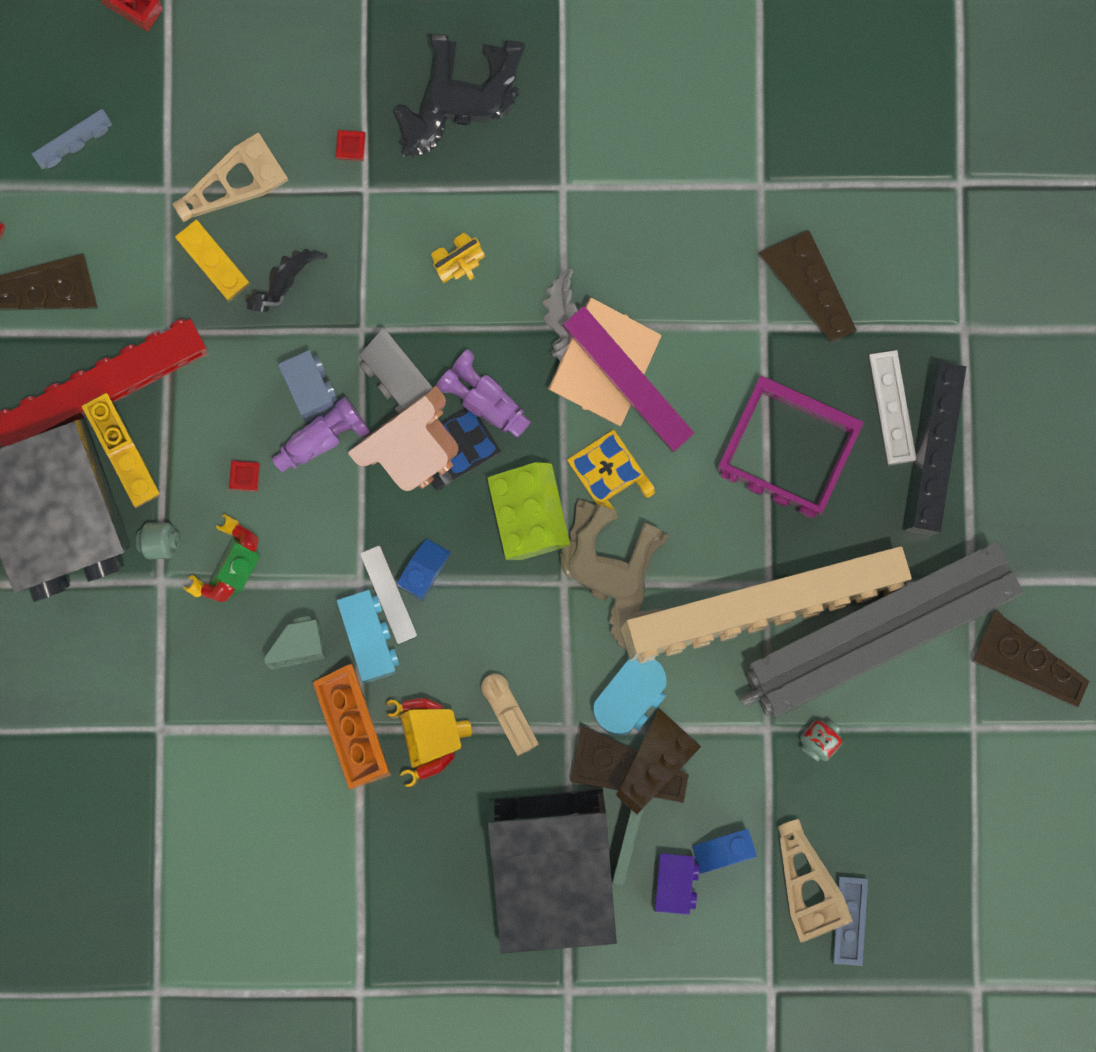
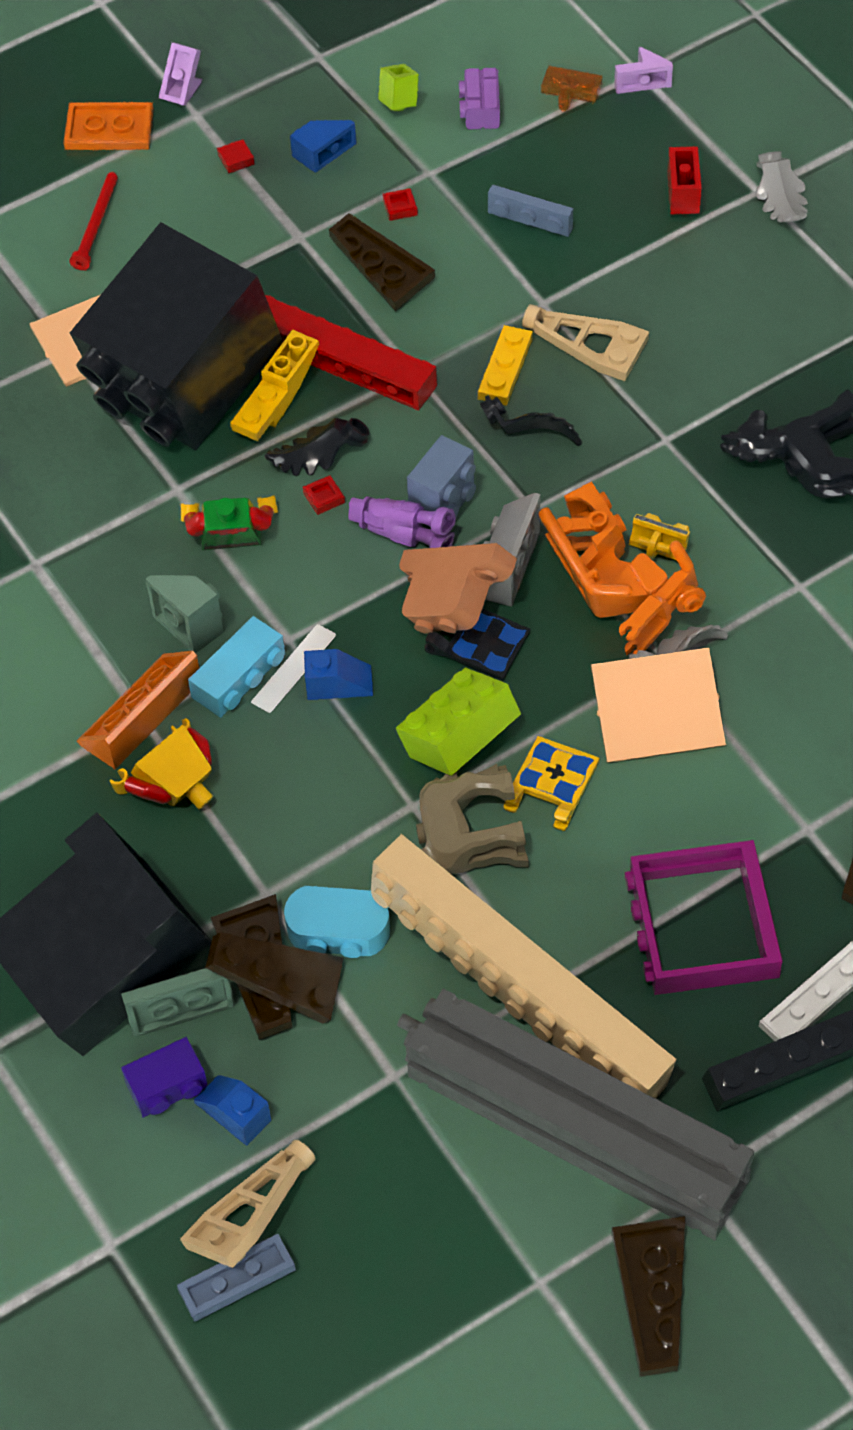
camera: 55 degrees right, 25 degrees down
sand green head [136,522,180,559] -> none
red tile [336,130,366,161] -> none
medium lavender piece [436,349,531,438] -> none
tan piece [481,674,539,756] -> none
magenta tile [562,306,694,452] -> none
sand green head [800,719,843,762] -> none
none -> black plant [265,417,370,476]
none -> orange piece [538,481,706,655]

